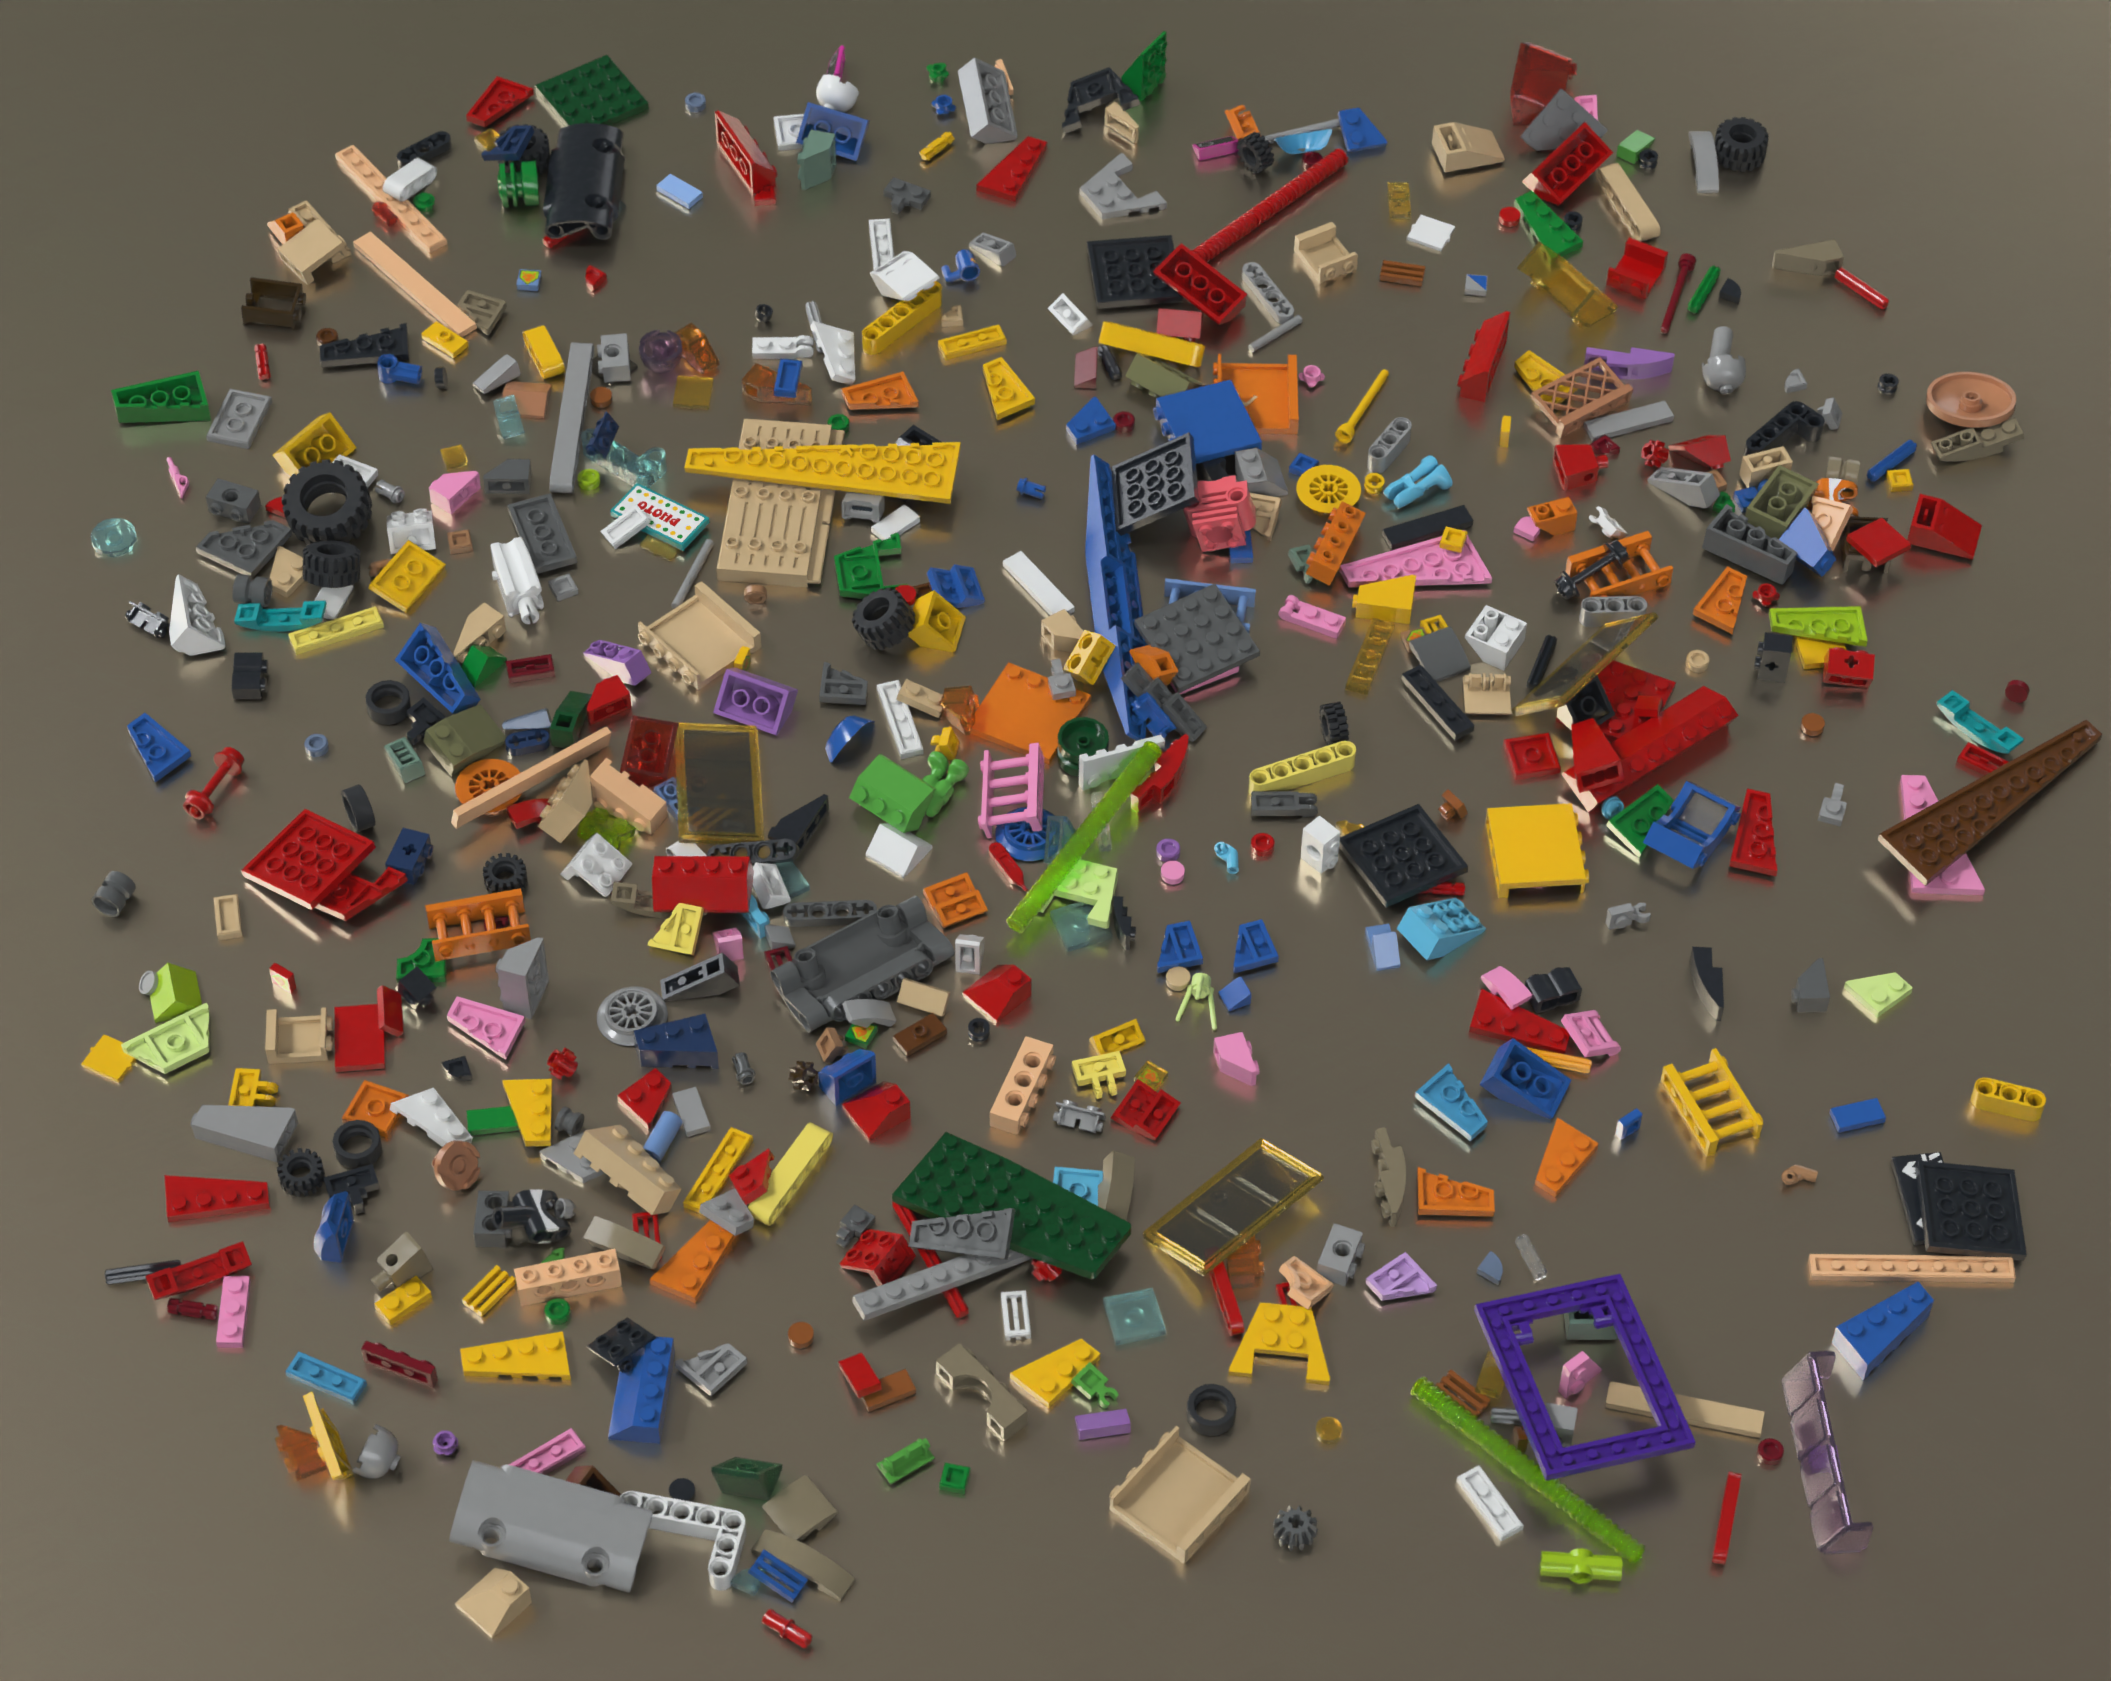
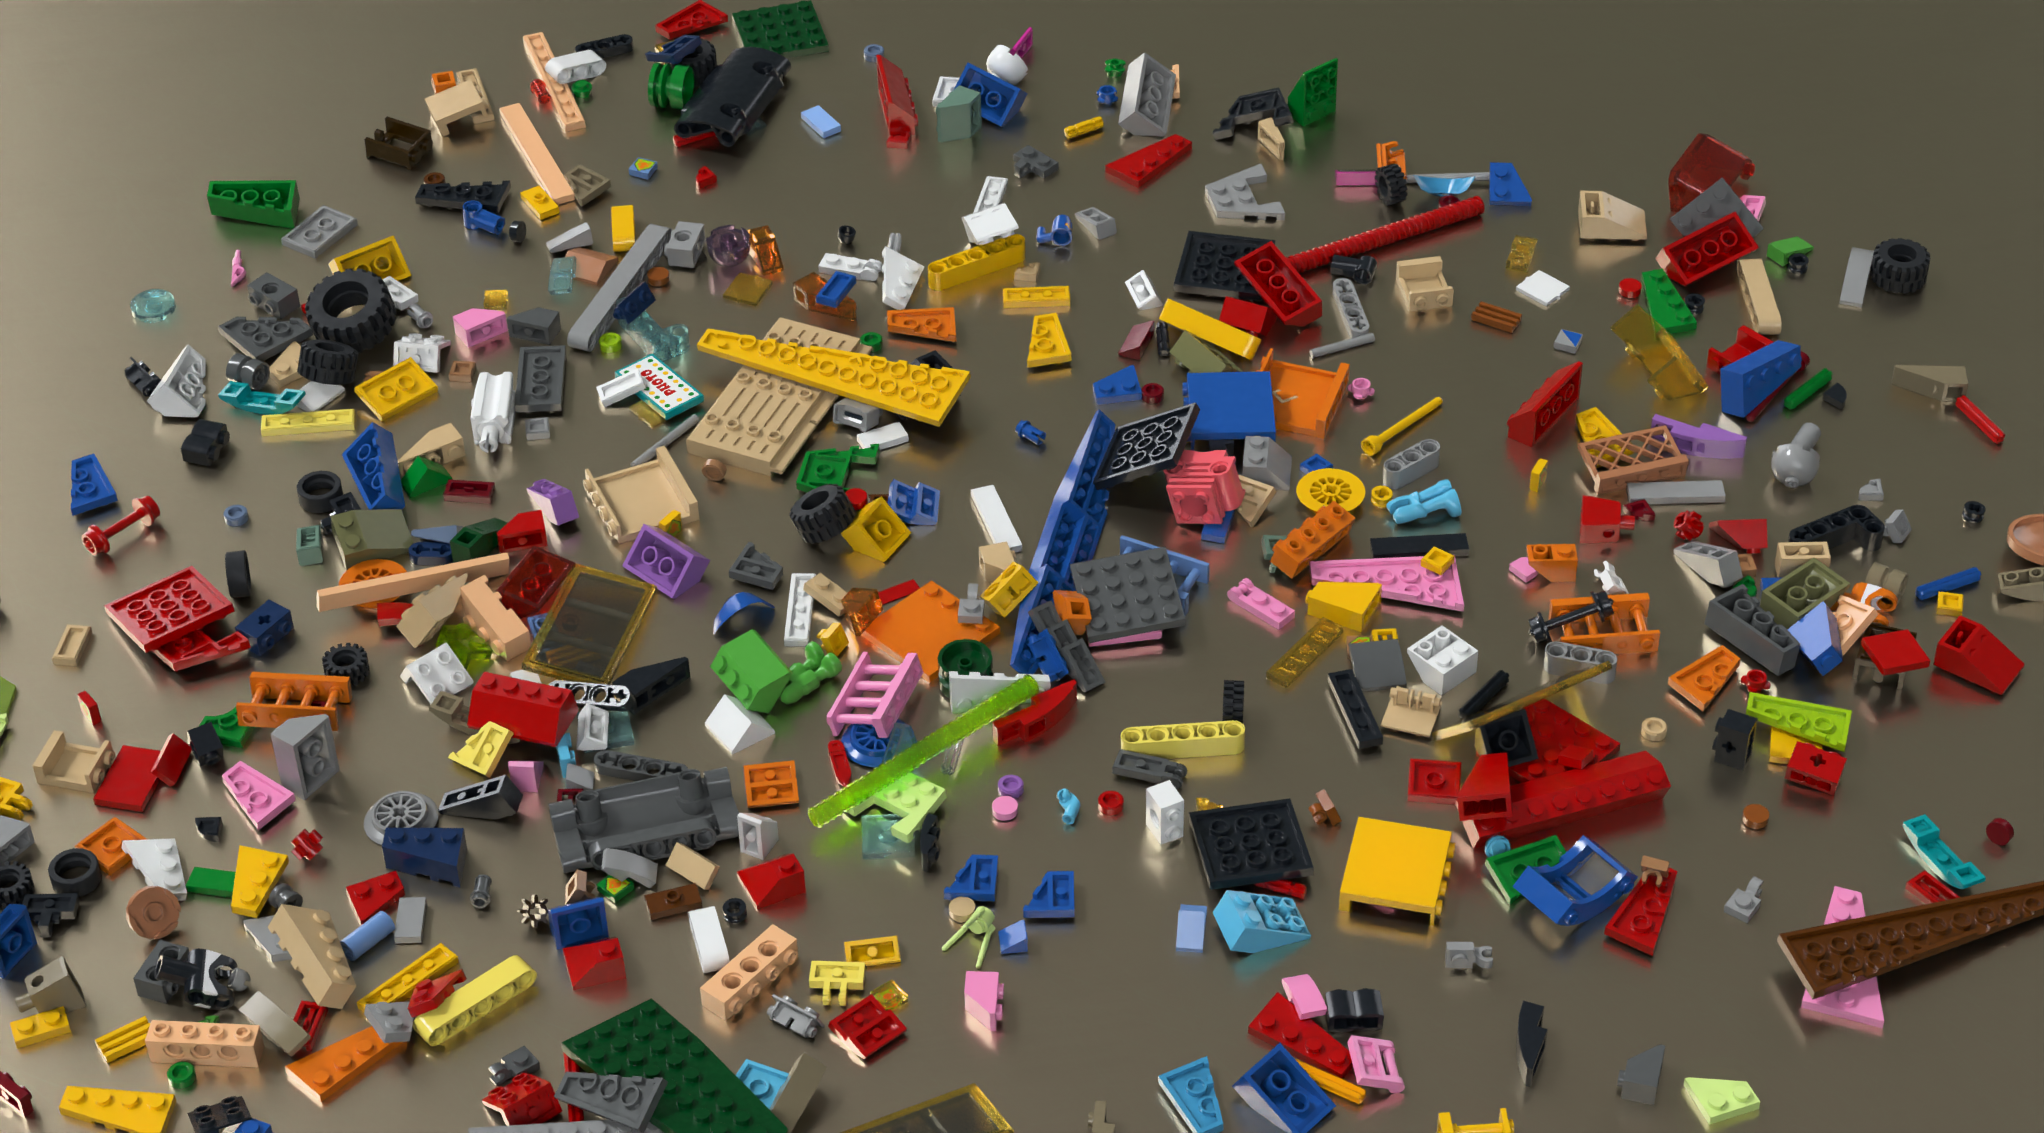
camera: 20 degrees right, 10 degrees down
red axle [254,343,271,381] -> none
none -> white beam [688,906,730,973]
none -> red sticker [872,579,920,605]
none -> black piece [1330,255,1378,285]
none -> medium nougat tile [1641,855,1670,887]
none -> blue wedge [1720,340,1802,418]

